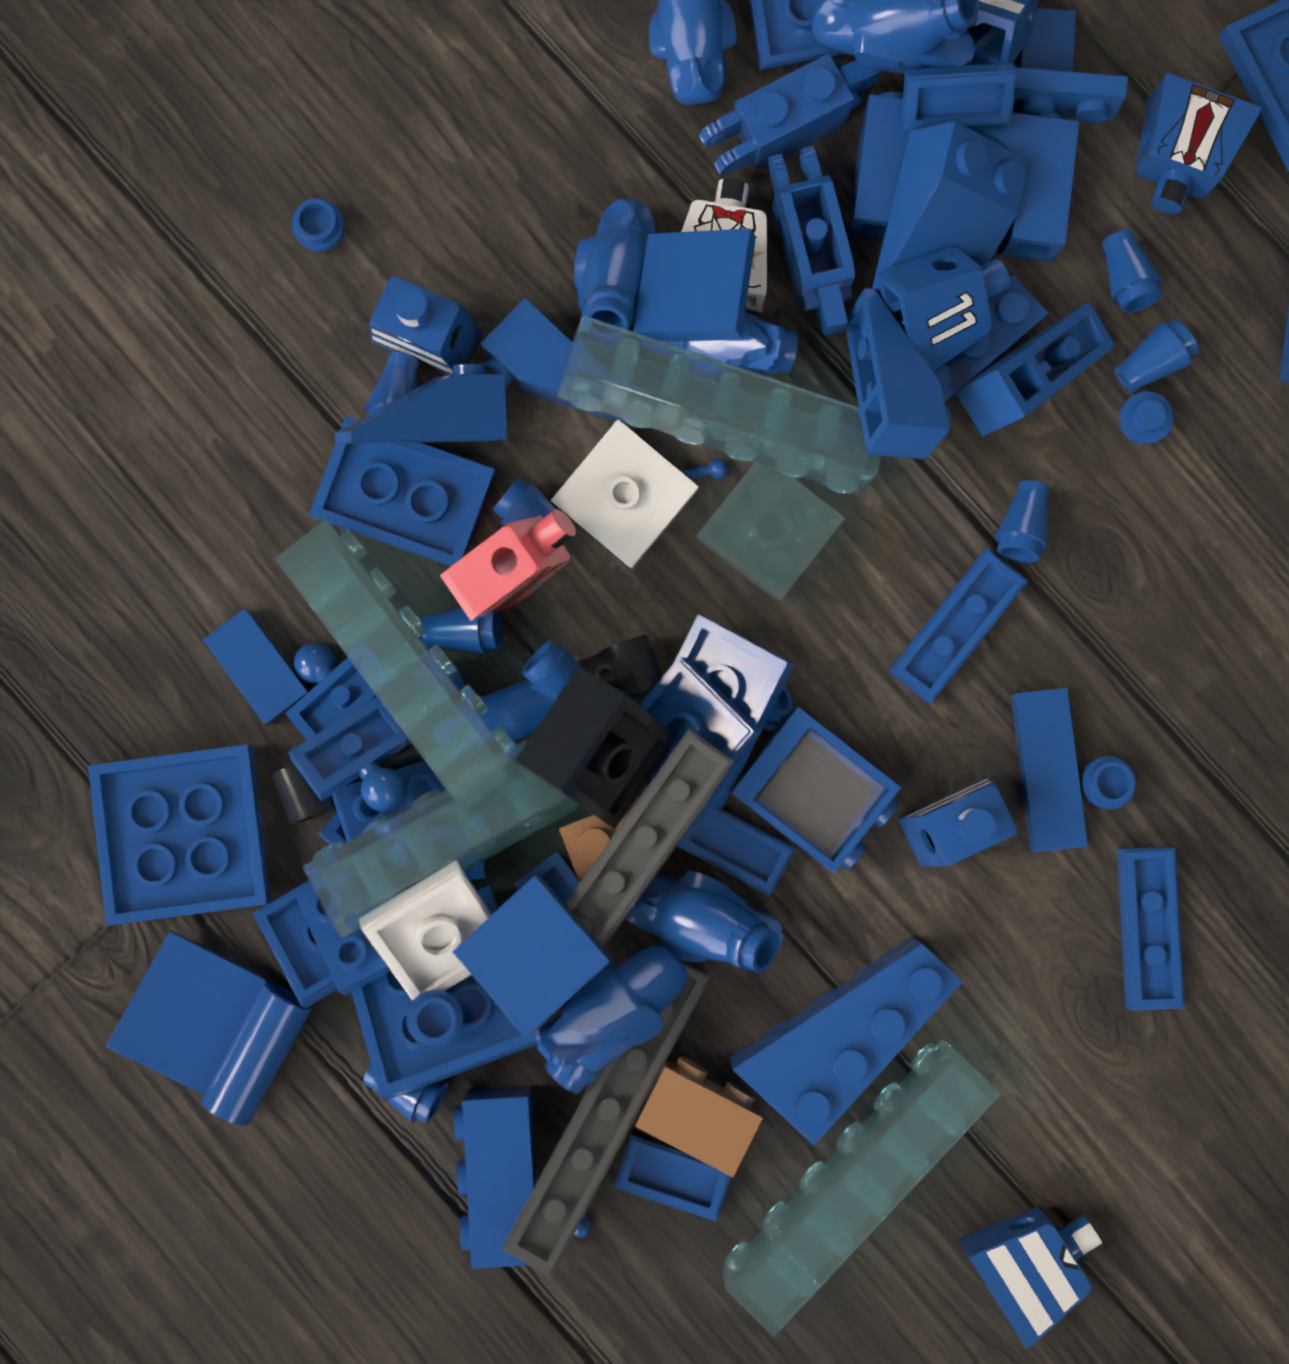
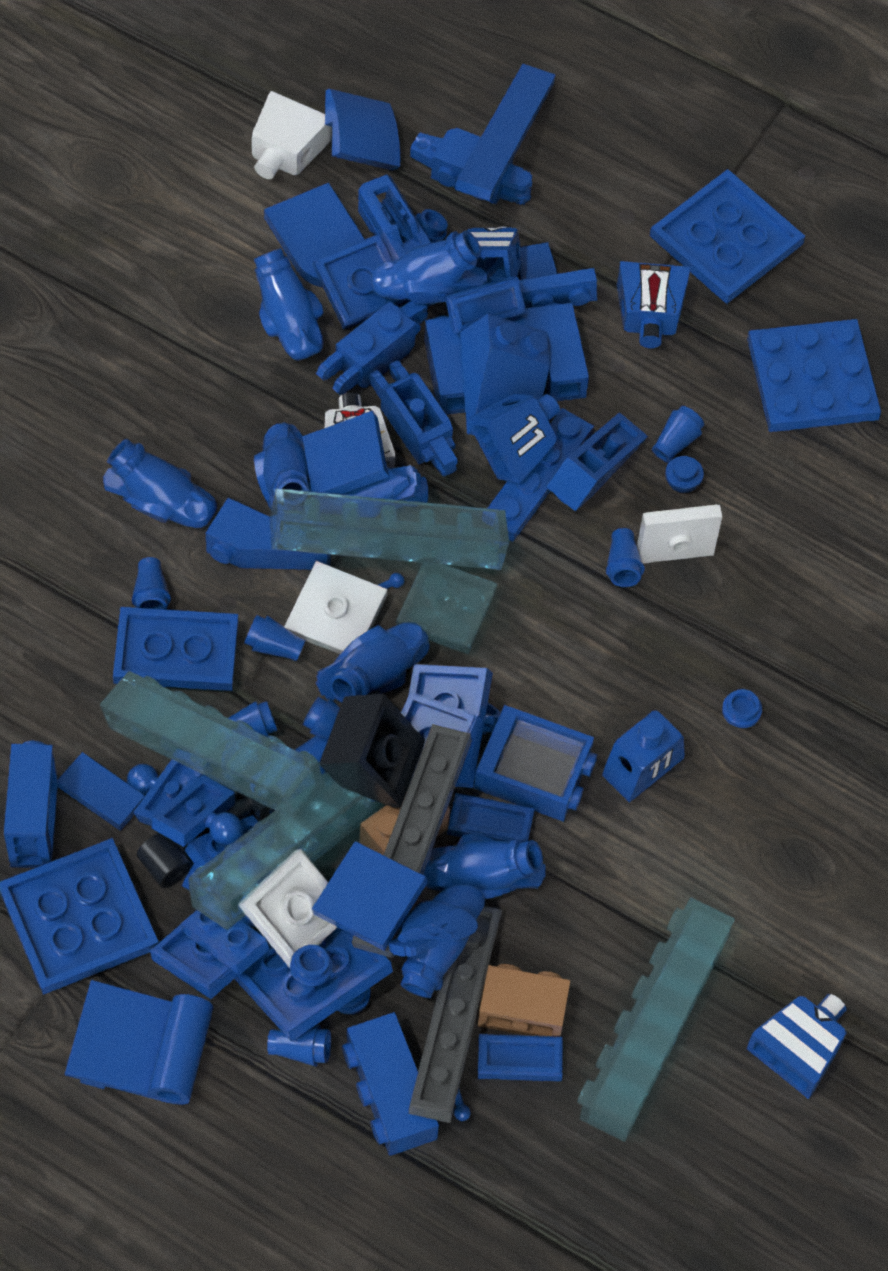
camera: 20 degrees left, 25 degrees down
blue plate [292,198,345,252] -> none
blue slope [335,364,507,444] -> none
blue torso [369,276,483,375] -> none
coral torso [440,509,576,621] -> none
blue wedge [729,937,963,1145] -> none
blue slope [845,288,951,459] -> none
blue tile [887,548,1029,704] -> none
blue tile [1010,688,1088,852] -> none
blue cone [1101,229,1163,313] -> none
blue tile [1117,846,1185,1011] -> none
none -> blue window [4,740,58,868]
none -> blue animal [103,439,217,528]
none -> blue animal [315,622,430,702]
none -> white plate [637,504,722,563]

